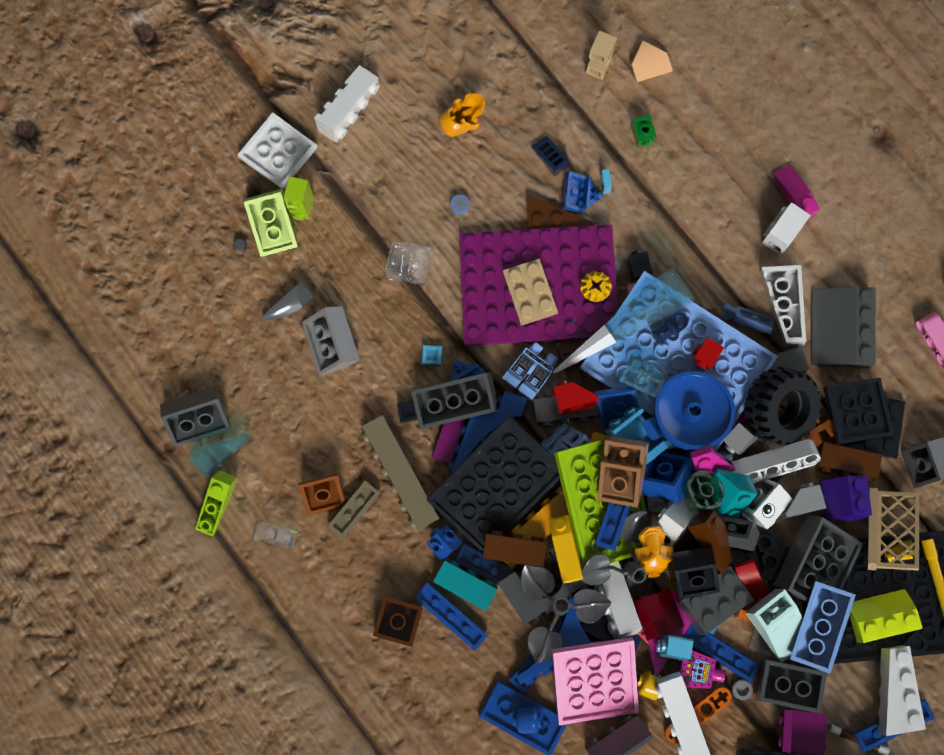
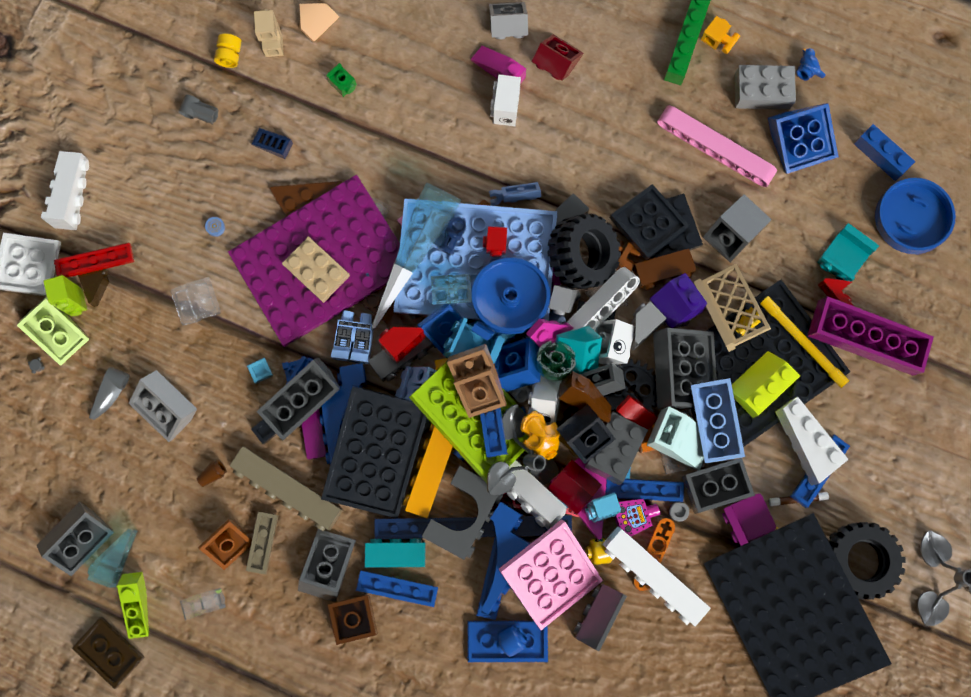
camera: 30 degrees left, 0 degrees up
blue brick [426,525,463,561] -> none
light orange head [439,93,485,137] -> none
reddish brown brick [483,530,547,567] -> none
flat silver plant [521,565,611,663] -> none
yellow slope [549,515,583,584] -> none
blue slope [562,171,604,213] -> none
yellow gear [580,271,612,302] -> none
medium azure tile [600,169,612,194] -> none
black brick [627,250,653,282] -> none
white wedge [760,265,806,347] -> none
dark grey slope [811,287,876,368] -> none
none -> red tile [54,243,135,278]
none -> dark brown tile [72,617,145,689]
none -> dark brown slope [78,268,109,307]
none -> dark grey piece [178,94,219,125]
none -> reddish brown cone [196,460,227,487]
none -> yellow wheel [214,34,242,68]
none -> dark grey slope [298,529,356,602]
none -> light grey slope [489,2,528,39]
none -> dark red slope [531,34,584,81]

